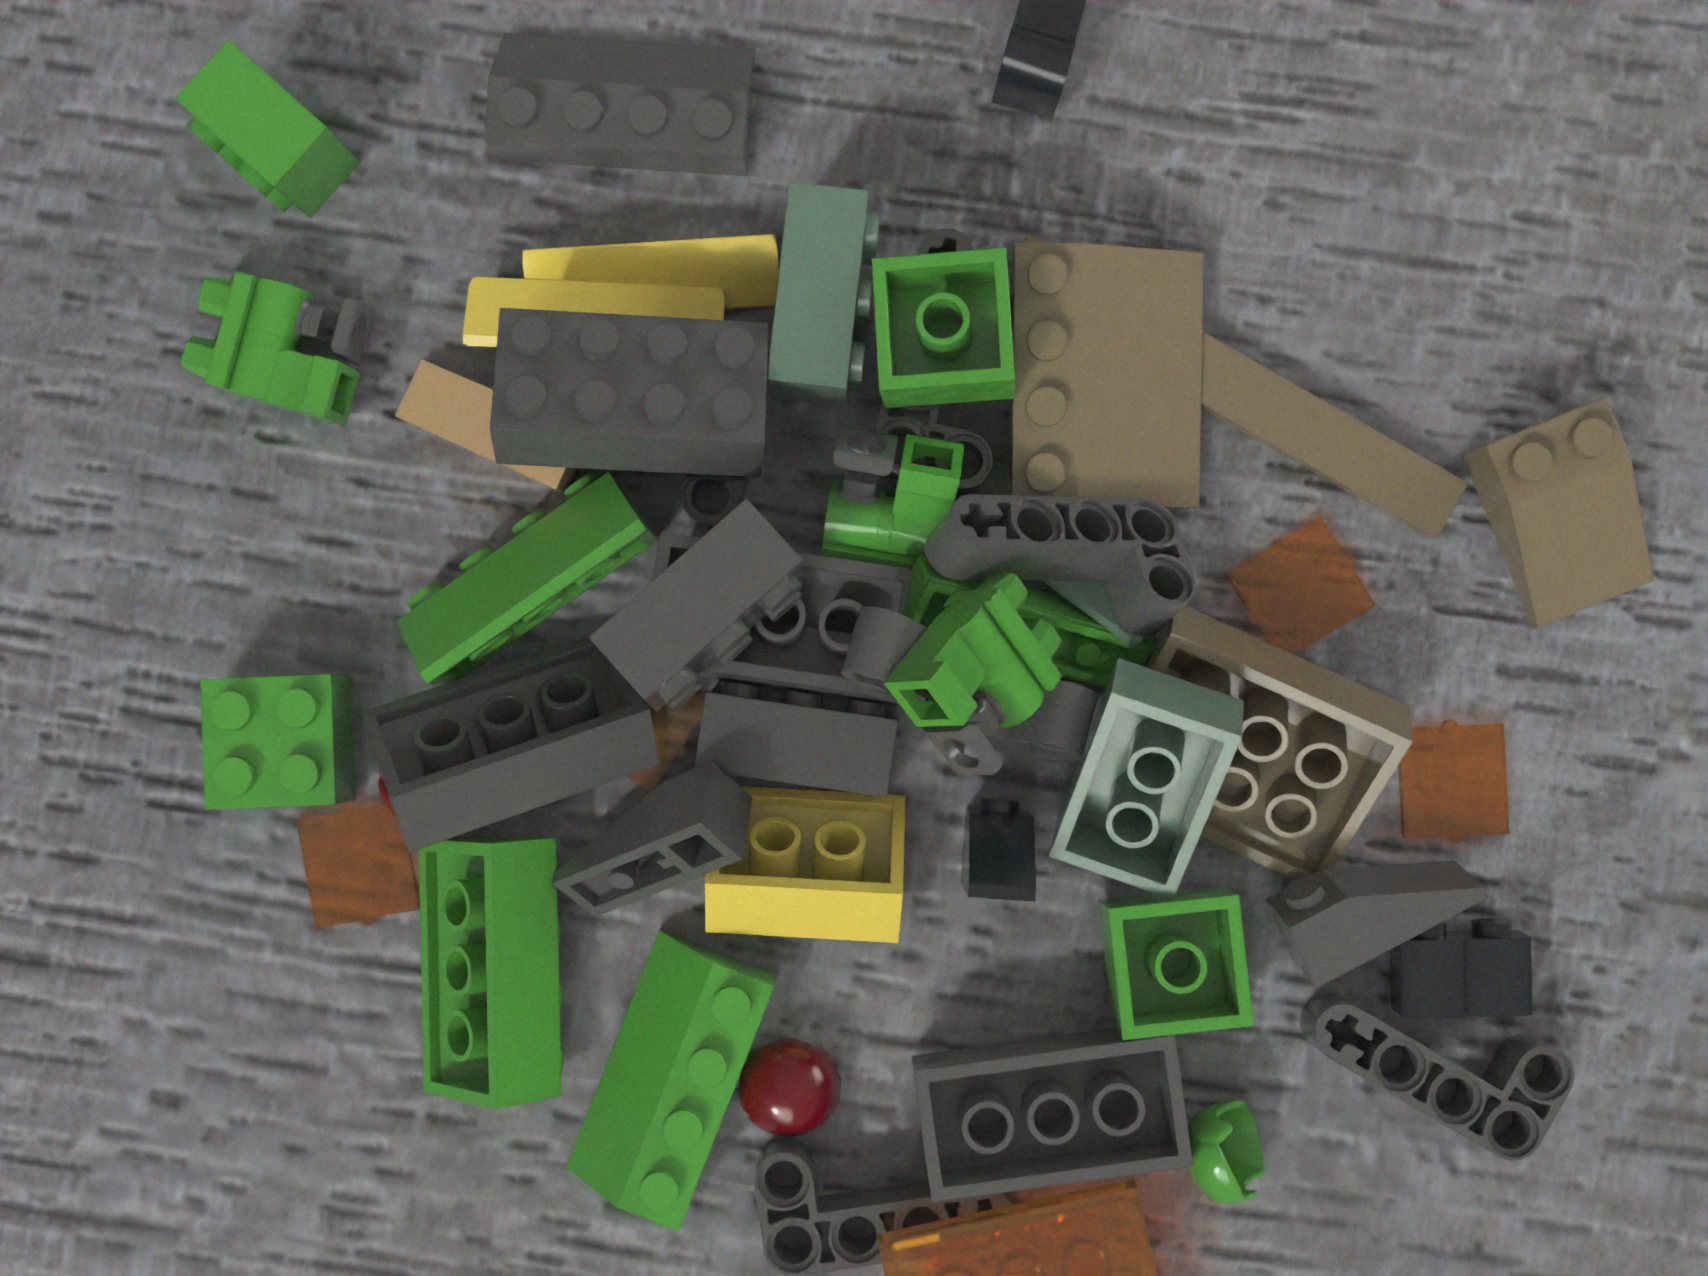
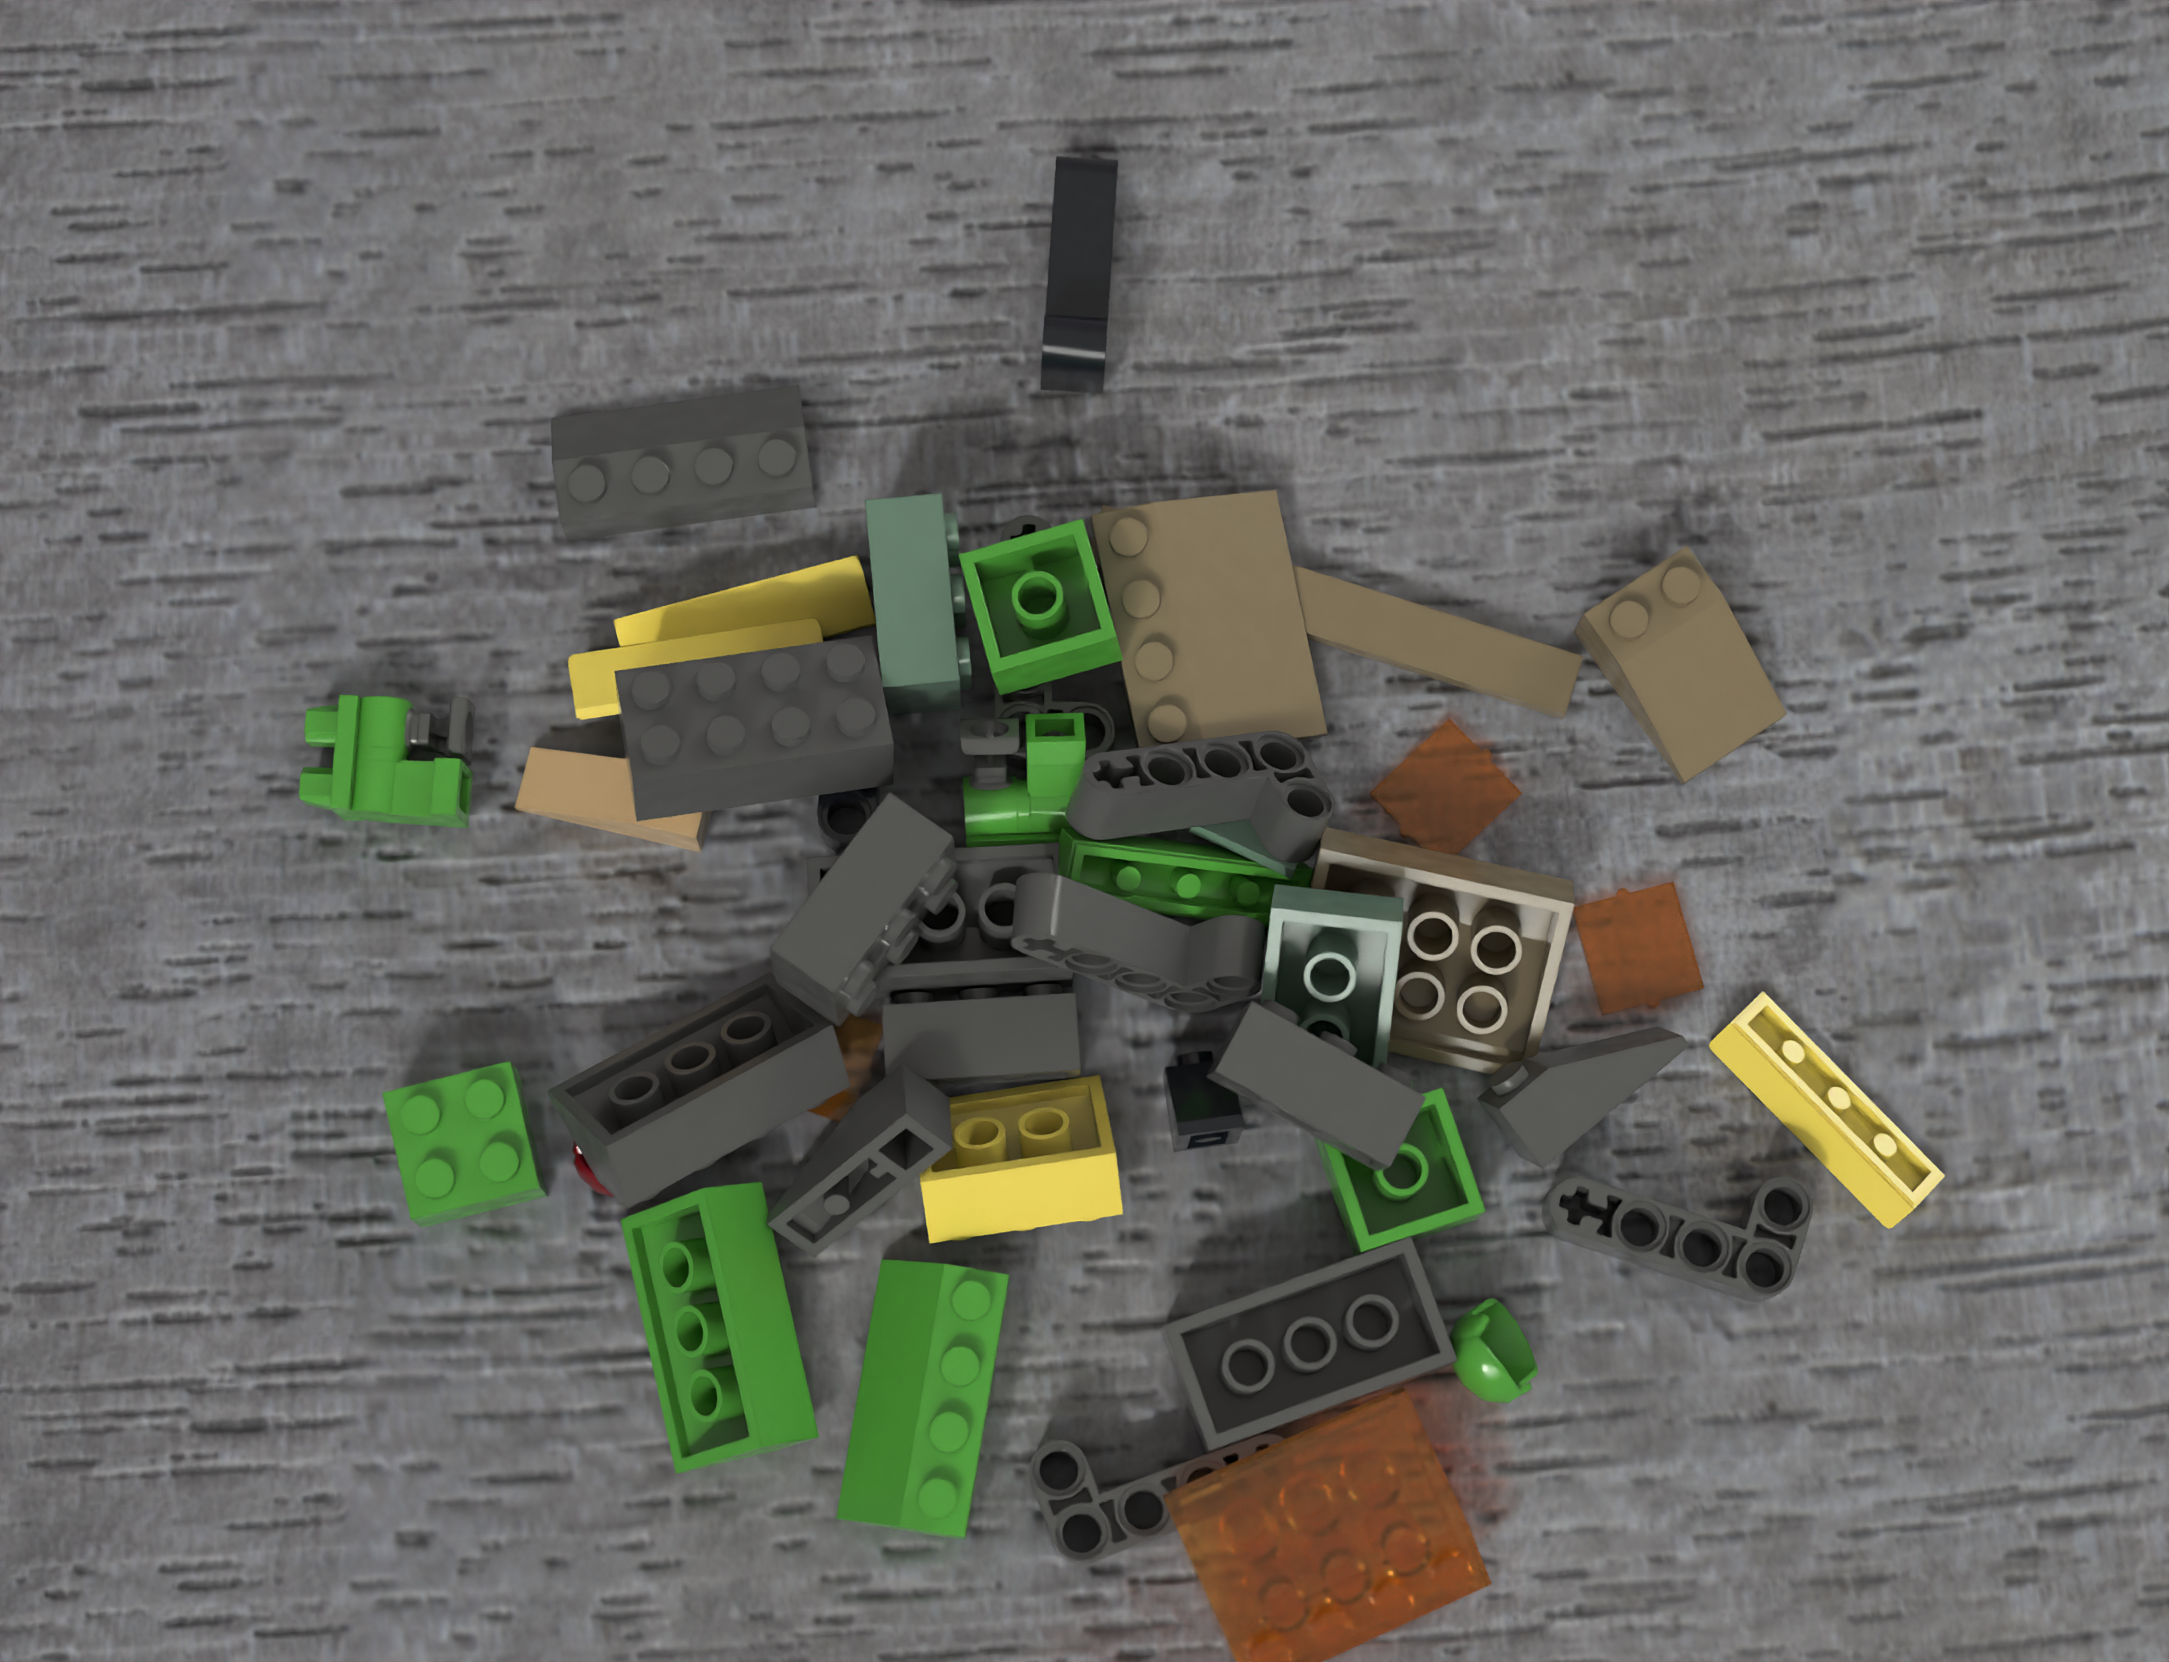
camera: 15 degrees left, 10 degrees down
bright green brick [174,40,360,219] -> none
clear orange piece [296,803,420,929] -> none
bright green slope [396,472,659,684] -> none
dark red hair [738,1038,842,1137] -> none
bright green hips [884,573,1062,775] -> none
black brick [1390,918,1533,1018] -> none
none -> dark grey brick [1206,999,1426,1172]
none -> light yellow slope [1709,991,1945,1229]

